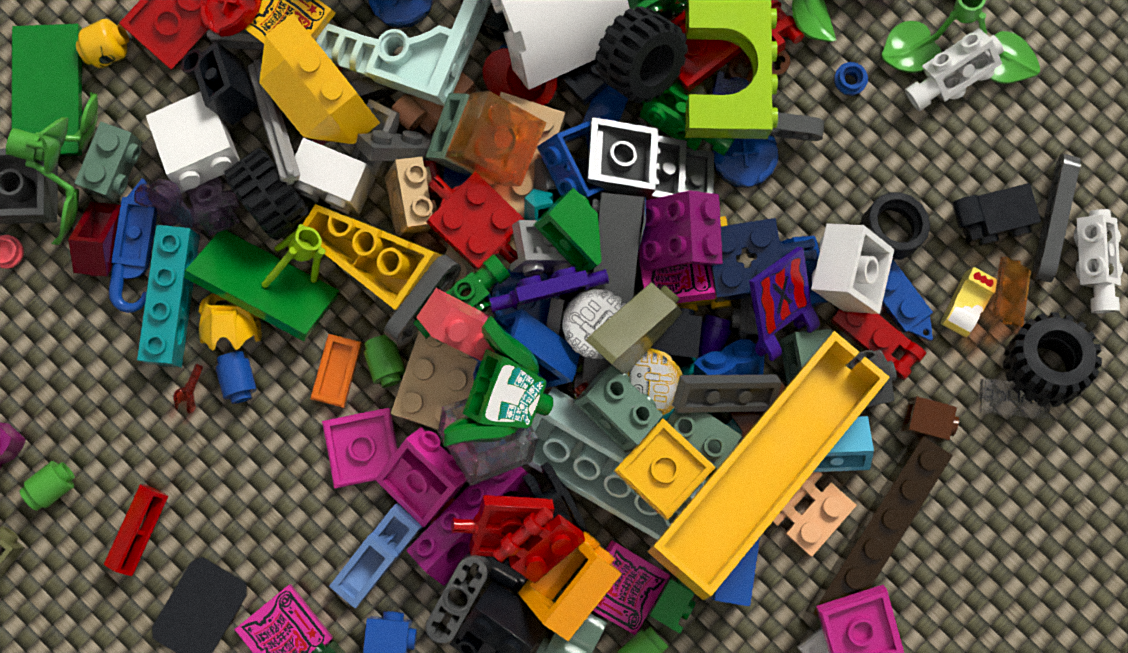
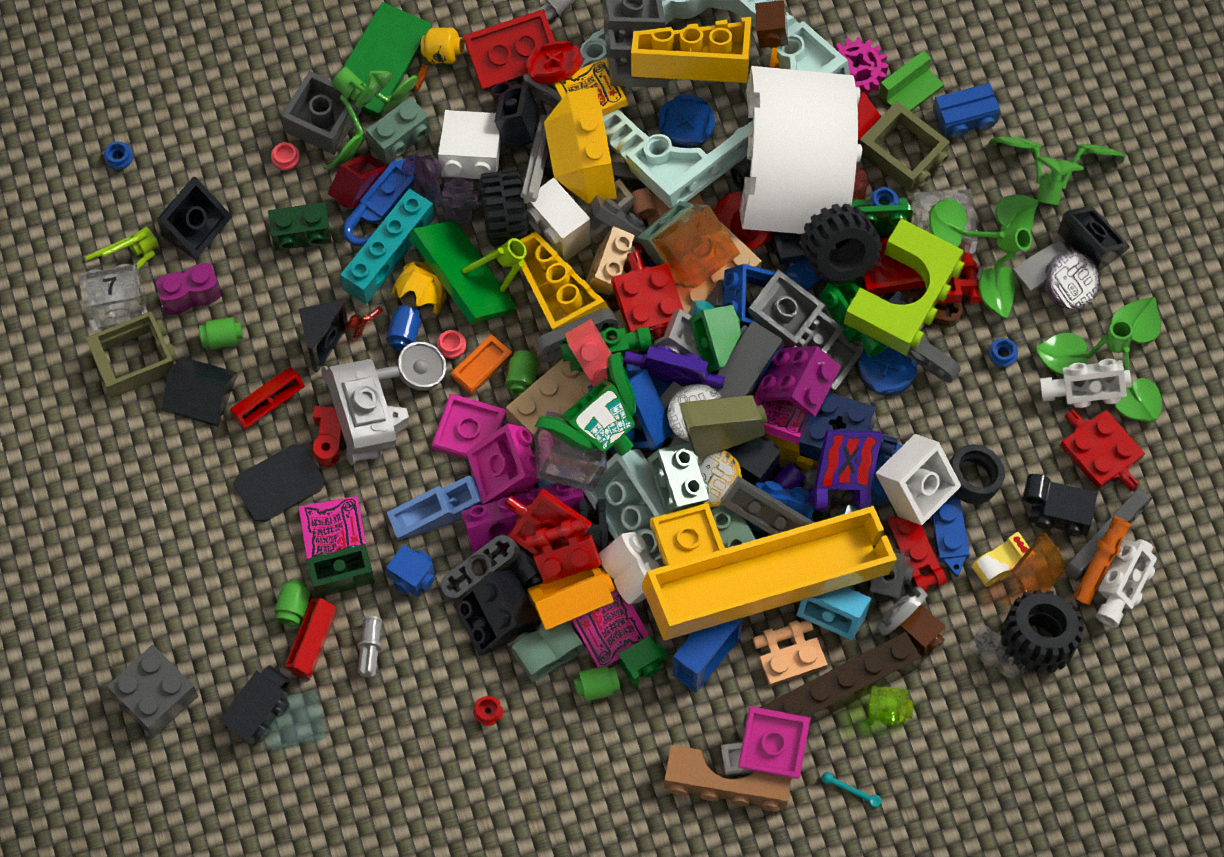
camera: 30 degrees right, 15 degrees down
none -> black slope [162,357,238,426]
none -> dark green brick [268,202,332,251]
none -> black slope [299,300,349,373]
none -> red leg [313,406,343,467]
none -> light grey piece [321,342,447,465]
none -> orange leg [413,64,429,92]
none -> coral plate [437,330,466,359]
none -> white brick [599,532,661,605]
none -> teal hinge [821,772,882,808]
none -> clear neon green brick [867,686,914,725]
none -> light grey tile [876,586,928,636]
none -> red plate [1060,409,1145,492]
none -> orange pin [1073,516,1132,605]

